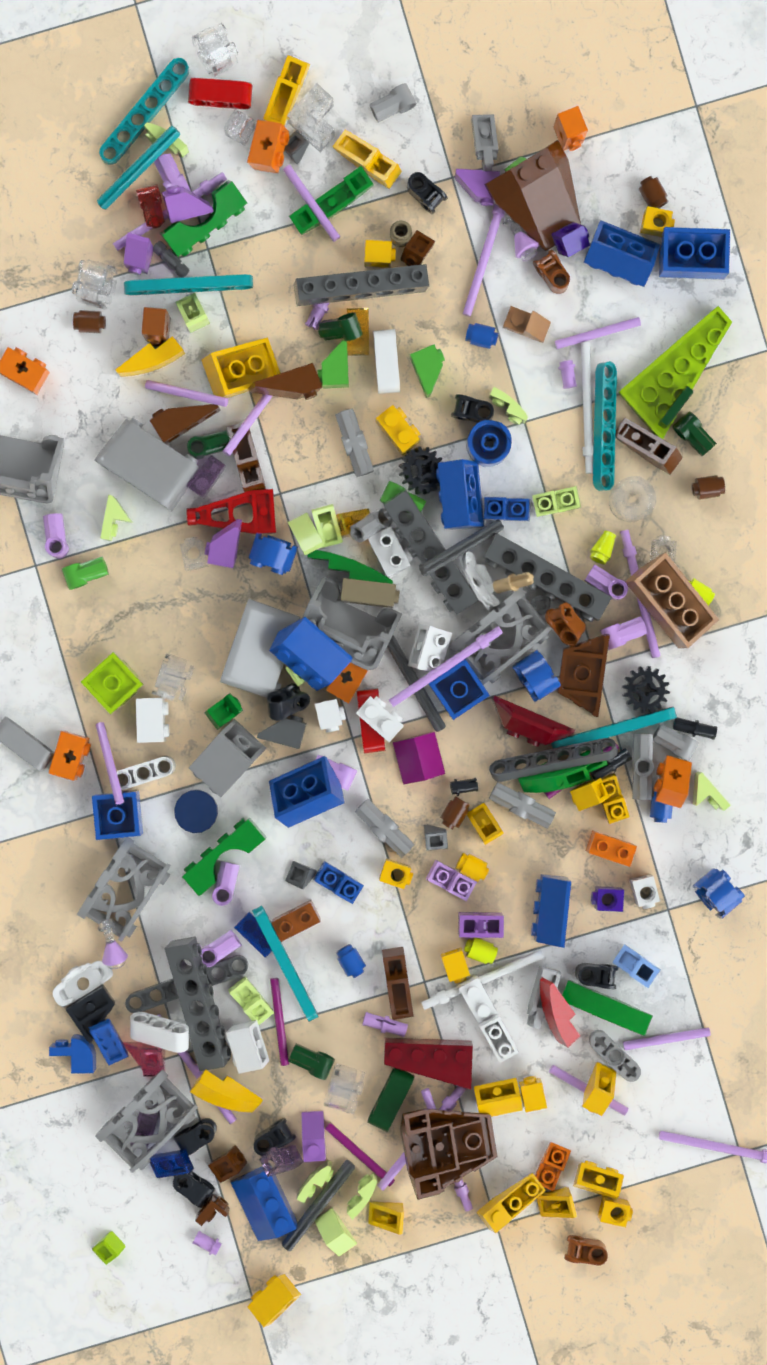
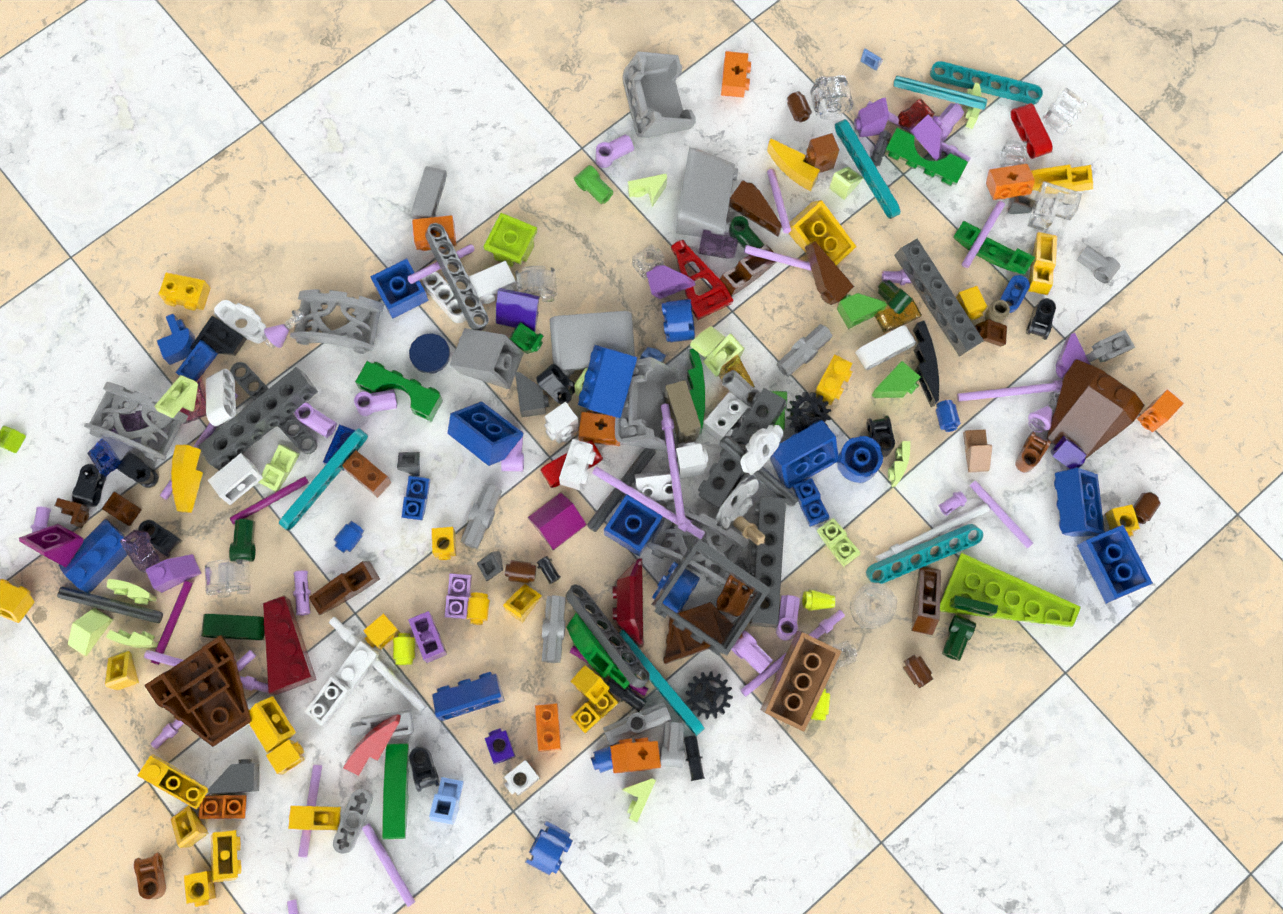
camera: 60 degrees right, 15 degrees down
none -> magenta slope [19,524,84,567]
none -> yellowish green slope [154,375,198,418]
none -> yellow brick [158,272,211,311]
none -> dark grey slope [208,759,259,794]
none -> dark grey beam [425,223,489,331]
none -> dark purple slope [496,288,540,332]
none -> medium blue plate [640,347,666,363]
none -> dark grey window [651,539,771,656]
none -> lavender bar [661,404,686,526]
none -> white brick [676,442,708,479]
none -> white piece [741,425,783,475]
none -> medium blue slope [860,49,883,70]
none -> black slope [913,320,939,407]
none -> blue plate [999,275,1030,313]

